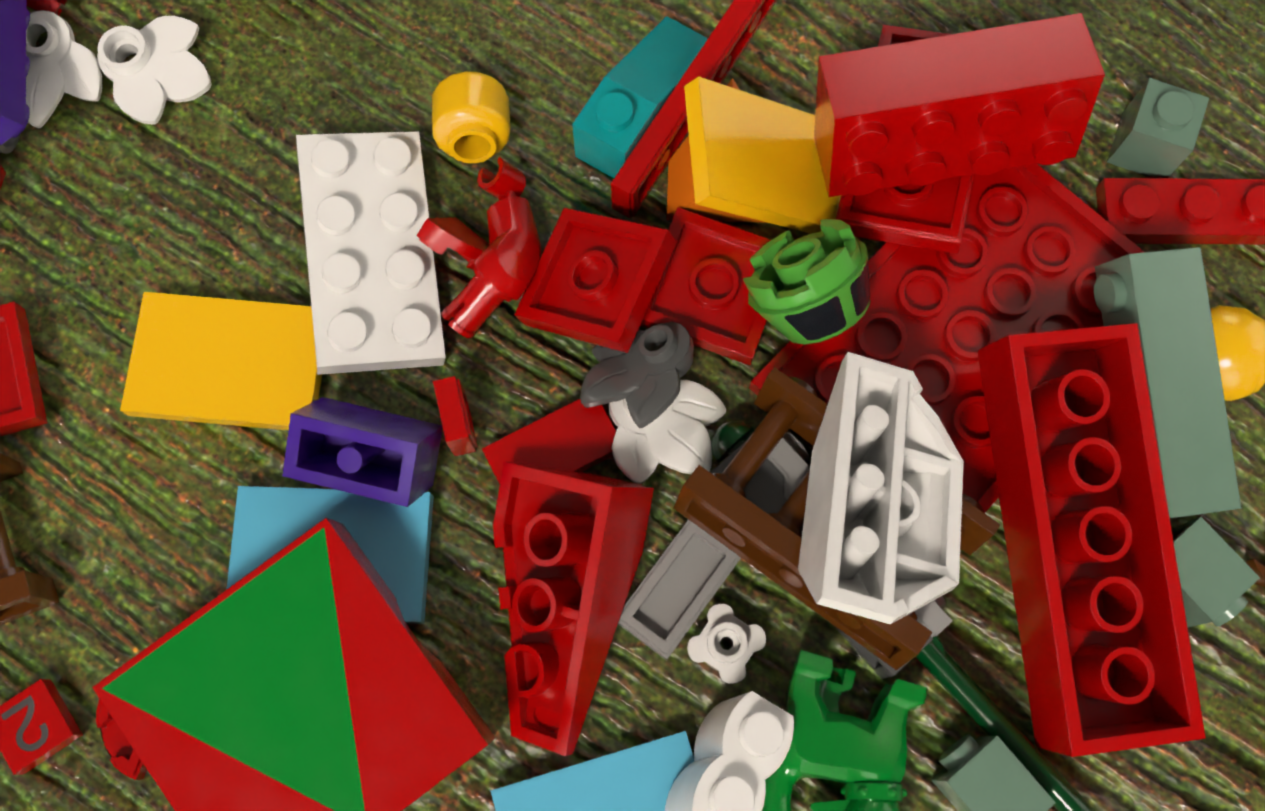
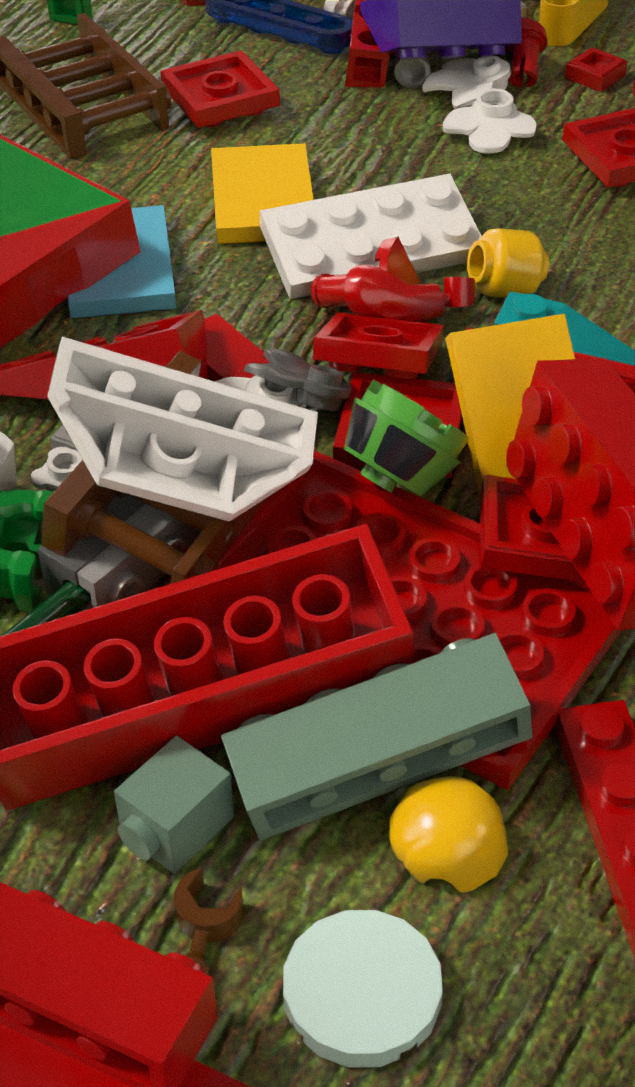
camera: 80 degrees right, 30 degrees down
dark purple brick [282,397,443,507] -> none
red tile [433,376,478,456] -> none

